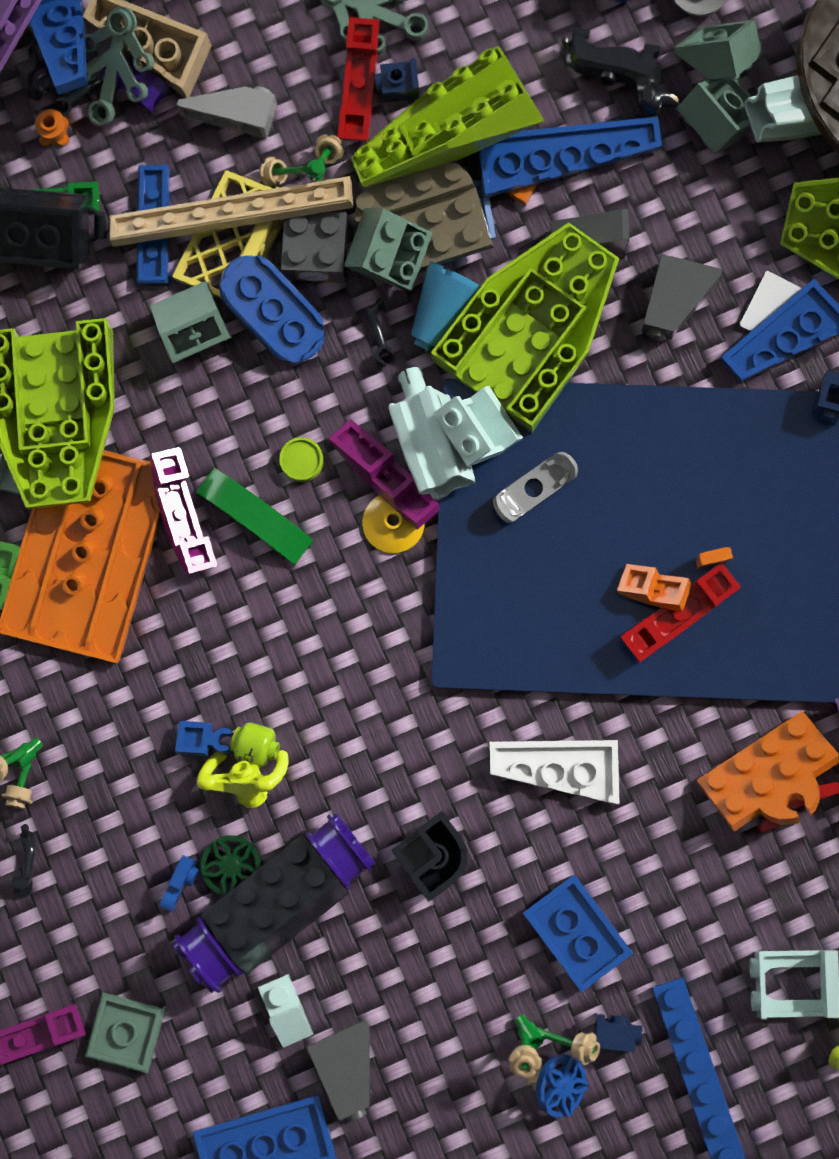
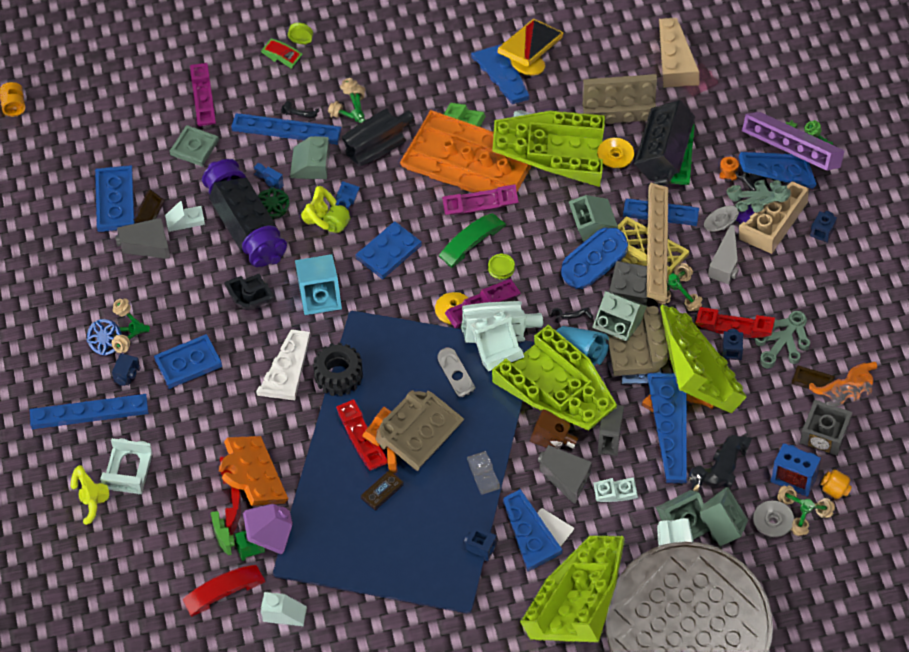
camera: 95 degrees right, 25 degrees down
none -> dark brown tile [133,190,165,223]
none -> blue tile [231,113,342,145]
none -> sand green slope [290,136,330,179]
none -> medium azure slope [295,254,342,315]
none -> black tyre [313,343,363,396]
none -> black piece [342,108,415,167]
none -> blue plate [356,221,422,280]
none -> dark brown tile [361,470,404,511]
none -> dark tan plate [376,390,464,471]
none -> clear slope [467,451,500,495]
none -> reddish brown torso [529,409,578,450]
none -> light aqua slope [593,477,638,502]
none -> yellow dish [597,138,634,168]
none -> light grey dish [704,206,739,232]

